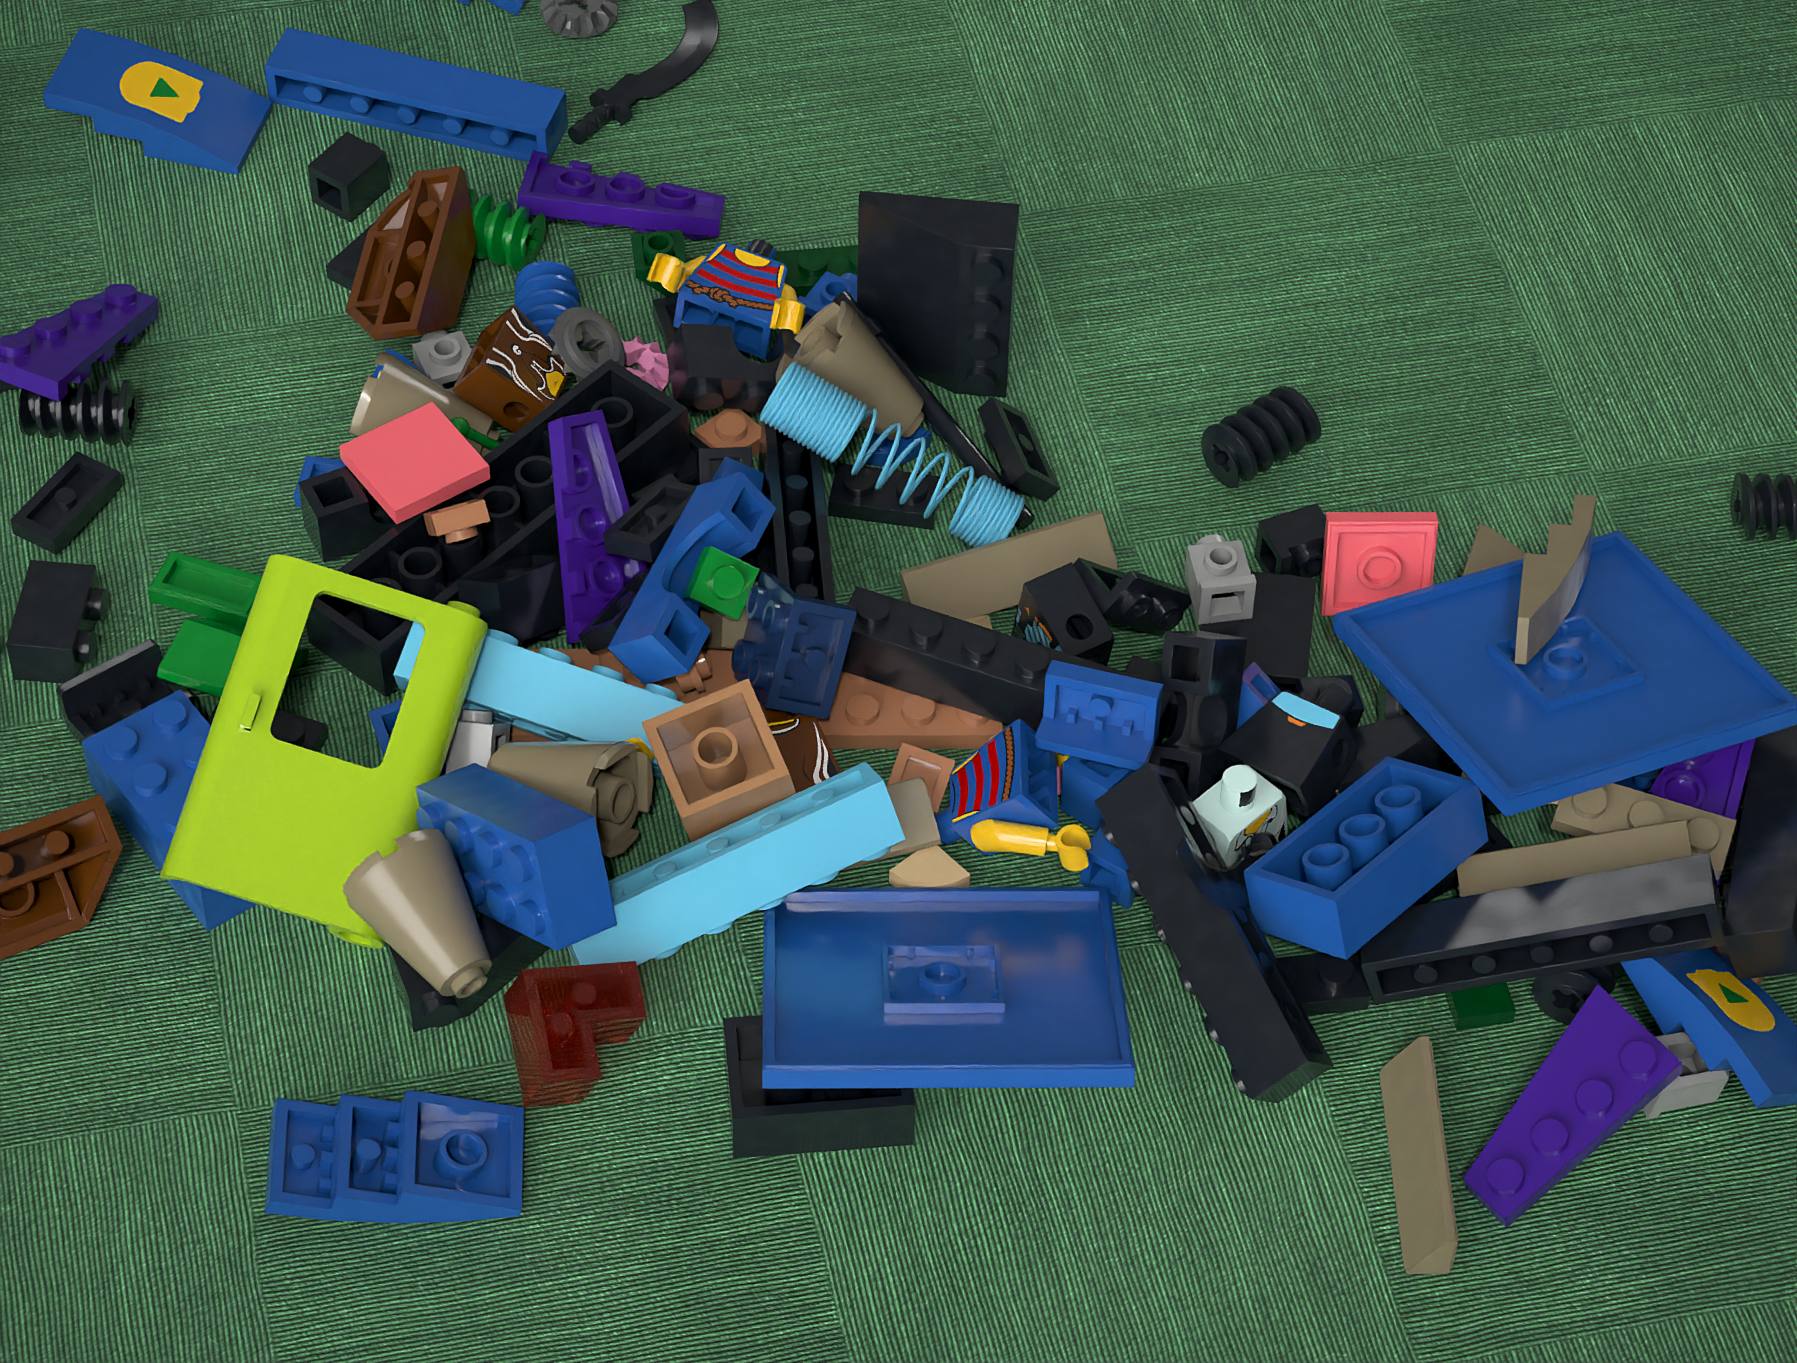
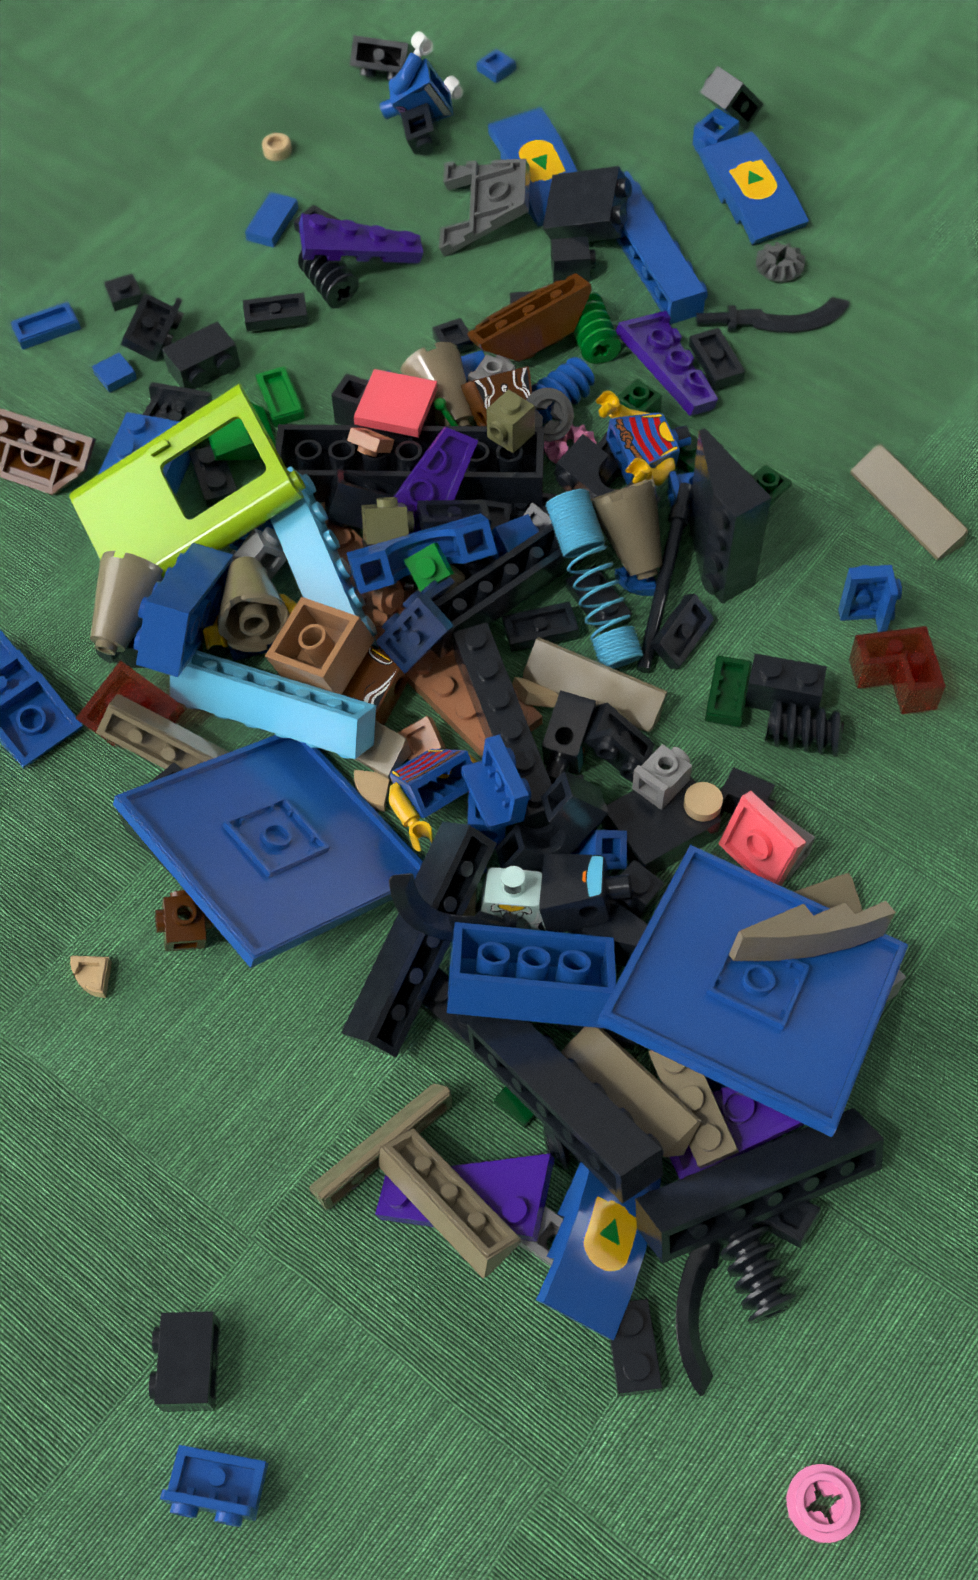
camera: 55 degrees right, 10 degrees up
none -> tan tile [70,956,112,998]
none -> dark tan slope [96,694,229,770]
none -> reddish brown brick [155,890,212,952]
none -> olive brick [361,497,414,545]
none -> dark tan slope [379,1128,521,1278]
none -> black plate [432,318,474,352]
none -> dark grey wing [439,159,530,256]
none -> olive brick [486,390,535,453]
none -> black plate [502,601,579,652]
none -> black brick [542,166,632,242]
none -> tan tile [684,782,723,822]
none -> black plate [689,327,745,389]
none -> dark green plate [705,655,752,727]
none -> black brick [745,654,827,717]
none -> blue bracket [838,565,902,634]
none -> clear red brick [849,626,946,714]
none -> slope [850,444,968,561]

